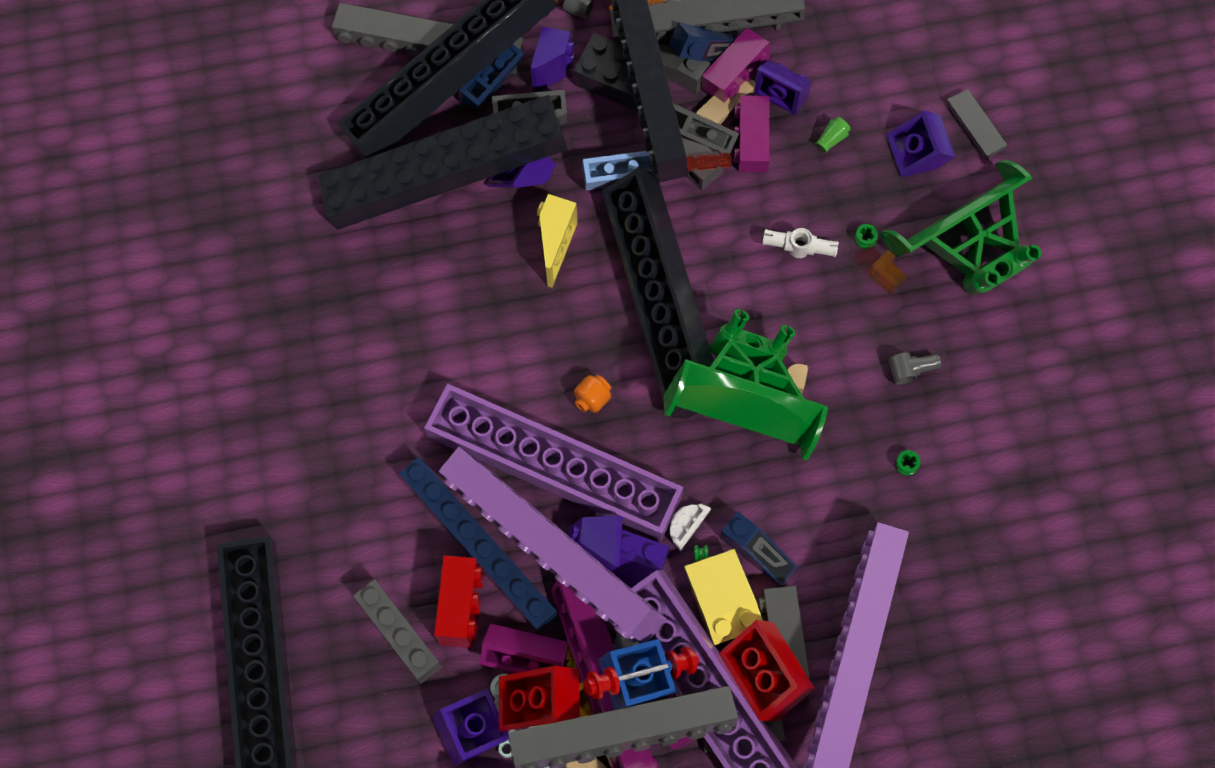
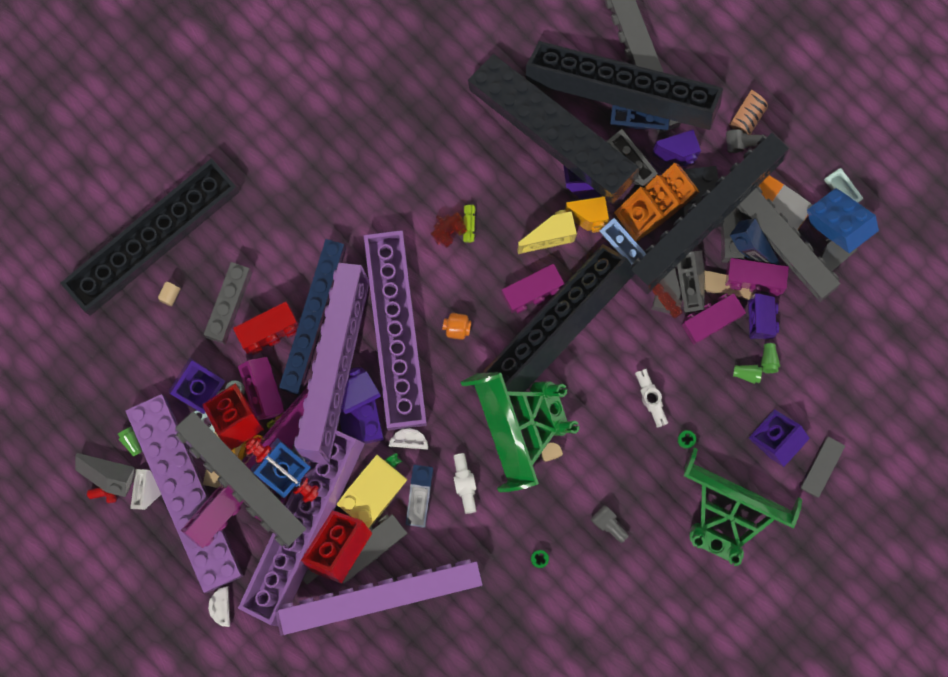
camera: 55 degrees right, 10 degrees up
clear orange panel [868,250,907,295] -> none
none -> tan brick [158,282,180,306]
none -> clear red hips [431,212,467,248]
none -> white pin [454,453,477,514]
none -> lime axle [463,205,475,243]
none -> magenta brick [501,264,564,314]
none -> light orange slope [565,197,609,233]
none -> orange slope [614,163,700,242]
none -> bright green cone [761,343,780,373]

